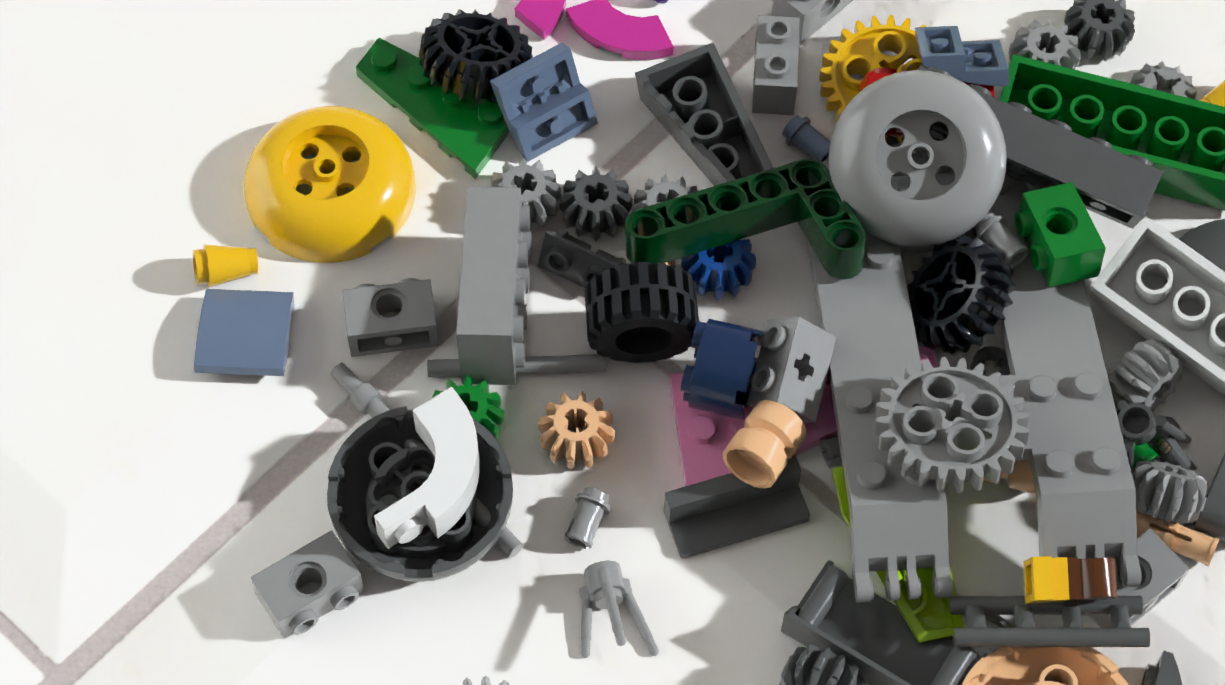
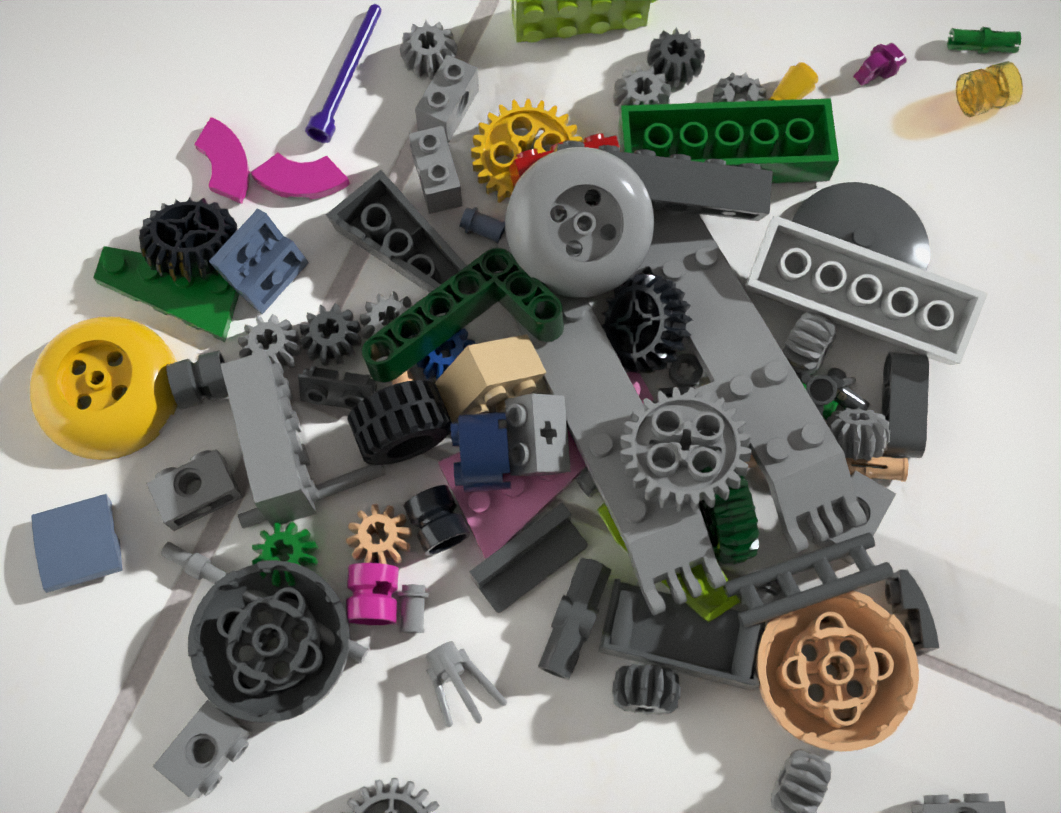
camera: 20 degrees left, 10 degrees up
yellow cone [192,244,258,288] -> none
white arch [374,387,479,549] -> none
light nougat wheel [723,400,806,489] -> none
sand blue slope [915,26,1009,86] -> none
light grey pin [974,213,1029,269] -> none
green brick [1014,182,1106,287] -> none
leg [1023,556,1117,604] -> none
none -> dark grey wheel [167,350,228,410]
none -> dark pink wheel [346,563,399,626]
none -> black wheel [403,485,470,556]
none -> tan brick [435,334,547,423]
none -> dark grey piece [538,557,612,680]
none -> dark green gear [698,466,760,565]

